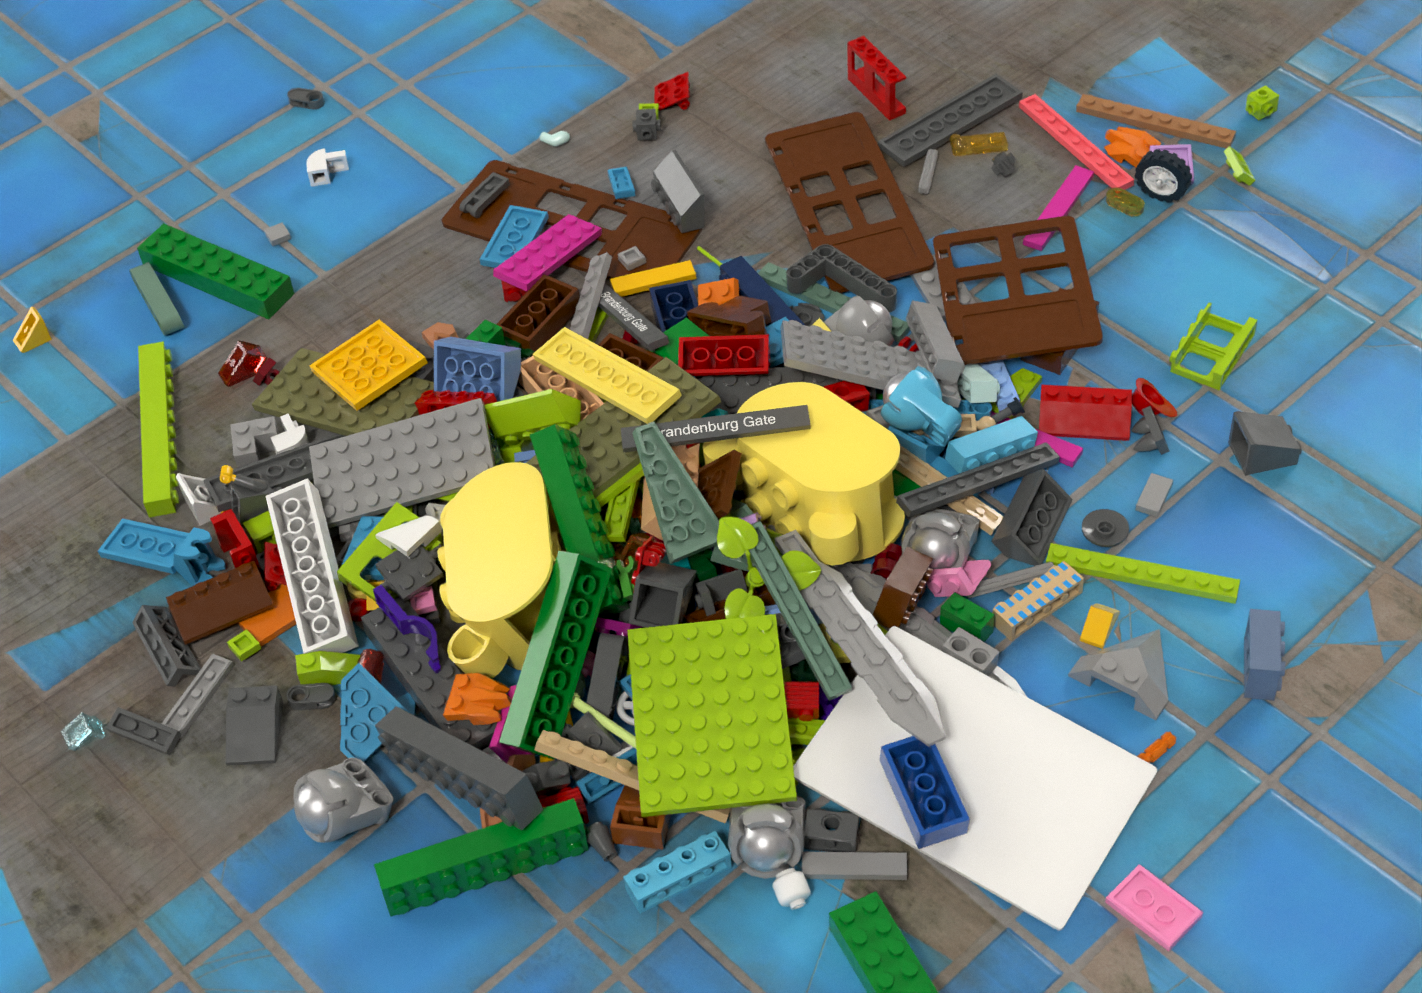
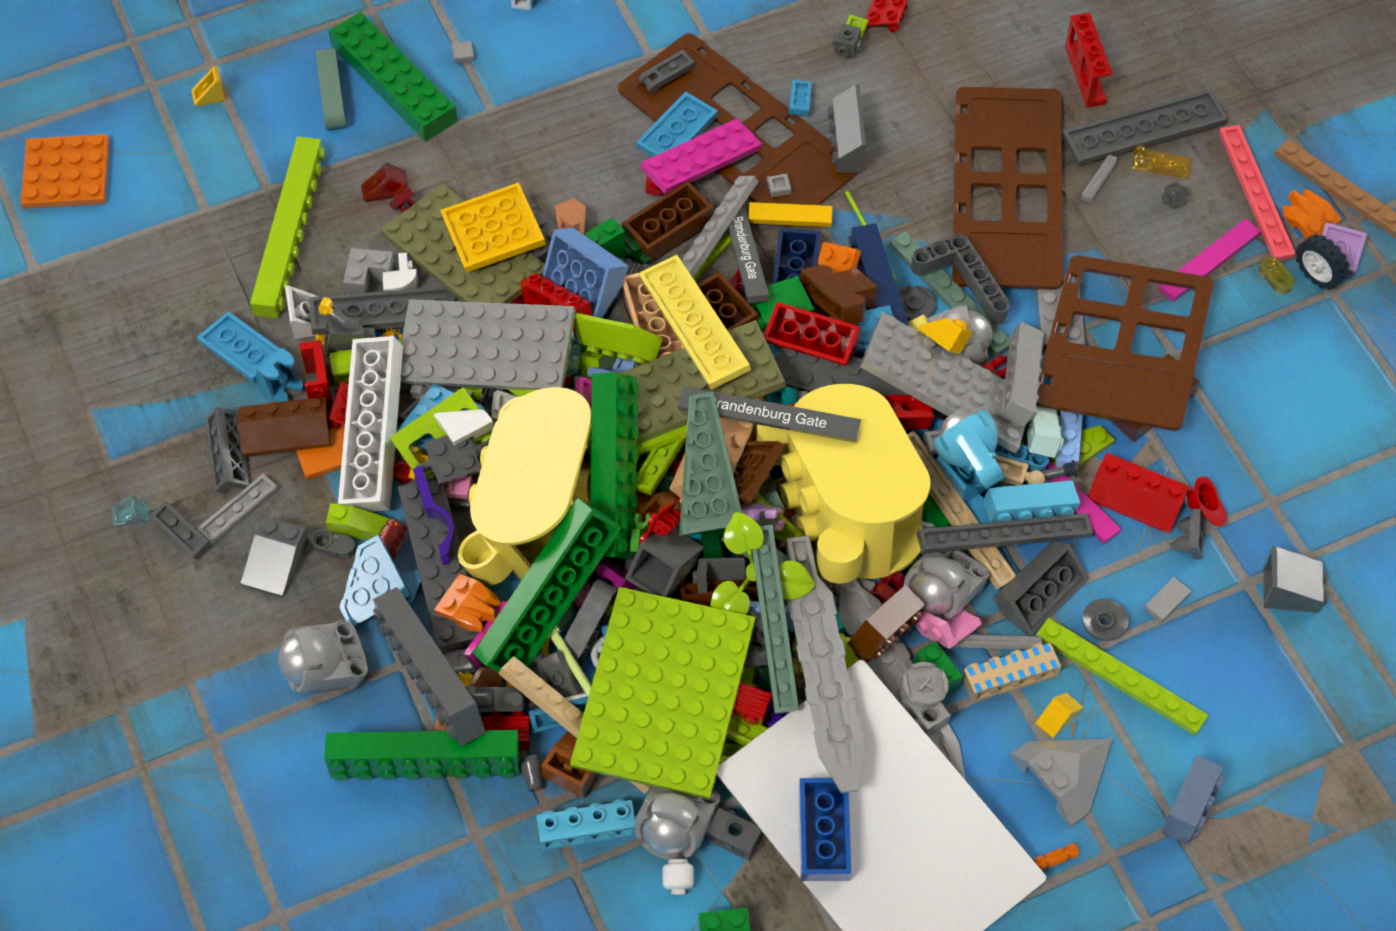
camera: 15 degrees right, 10 degrees up
lime plate [227,629,261,662] -> none
light aqua arm [540,131,570,147] -> none
light grey tile [802,852,907,880] -> none
lime window [1169,302,1258,391] -> none
none -> light grey tile [901,662,949,708]
none -> yellow slope [918,318,973,354]

